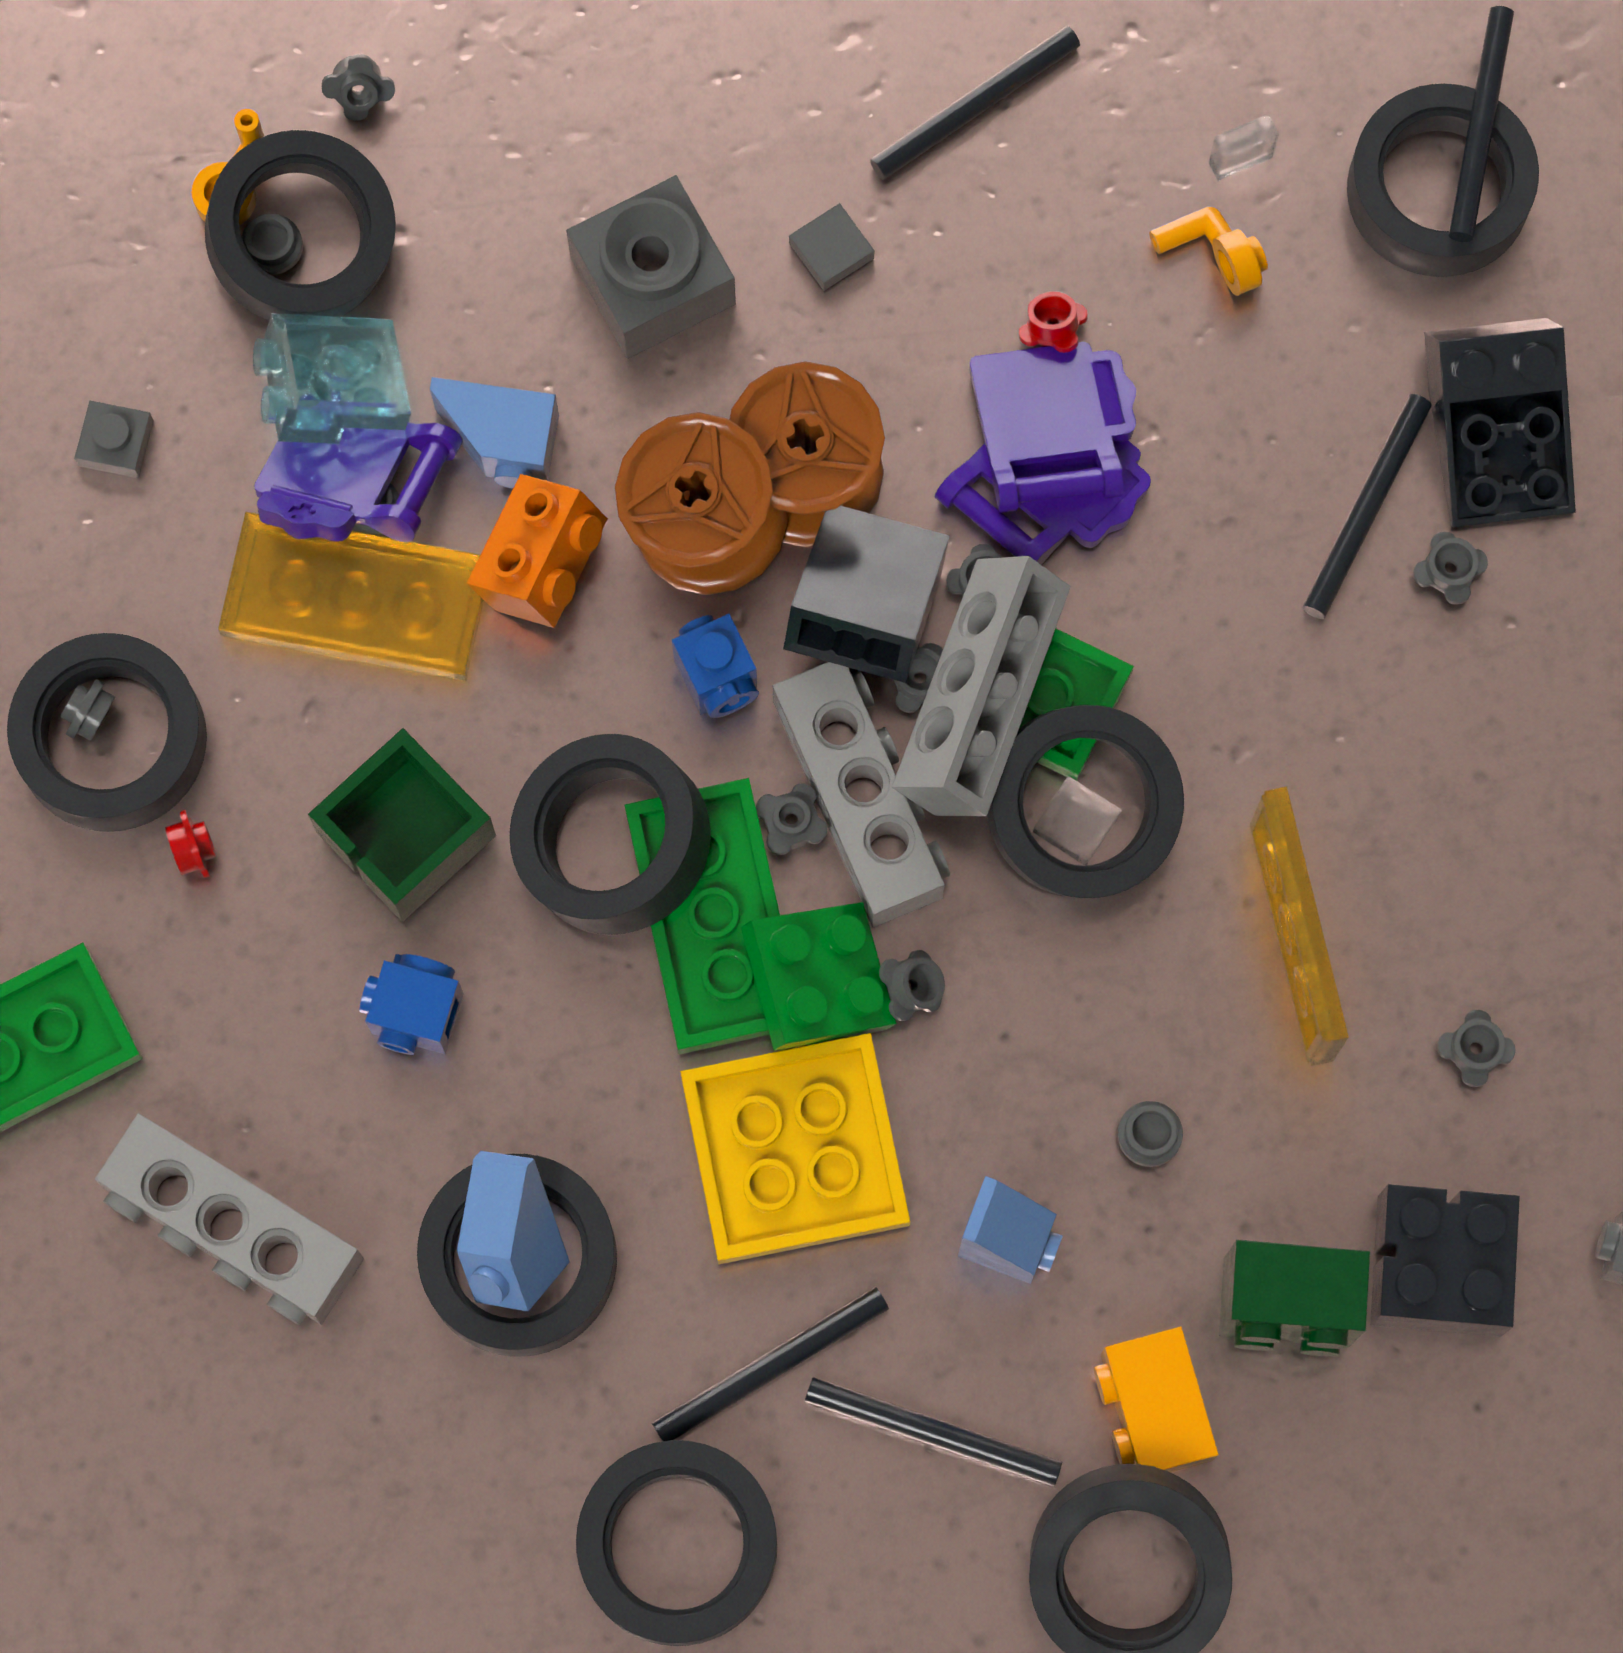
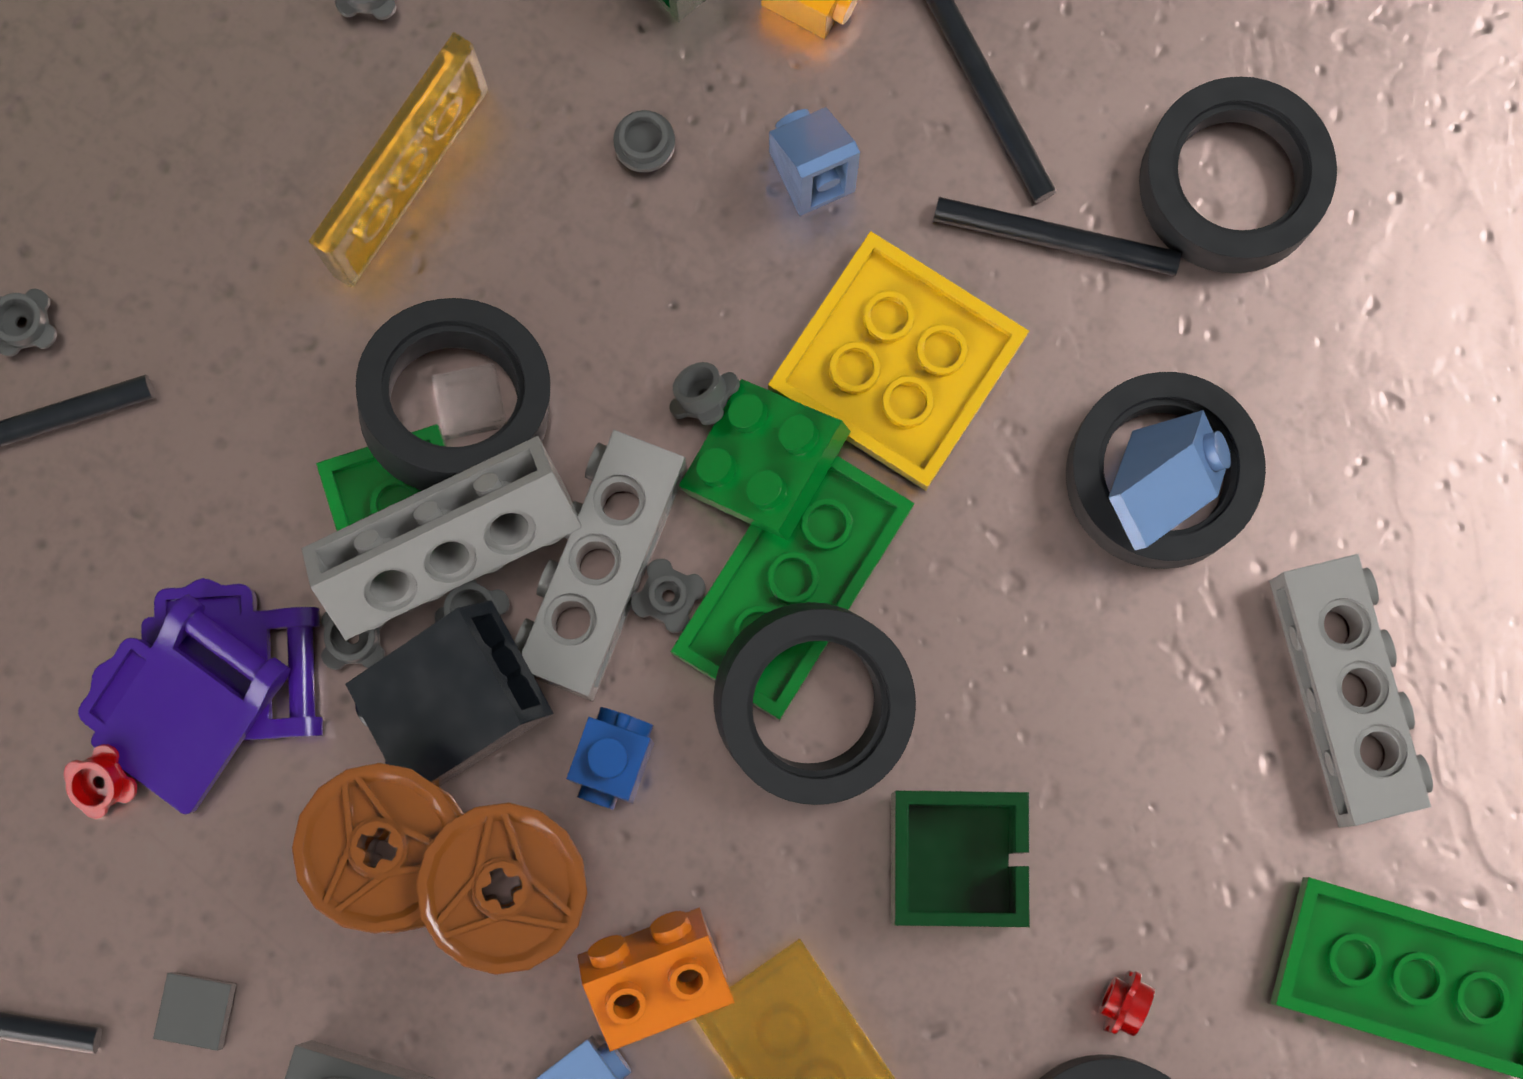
camera: 135 degrees left, 5 degrees up
blue brick [359,954,464,1055] -> none

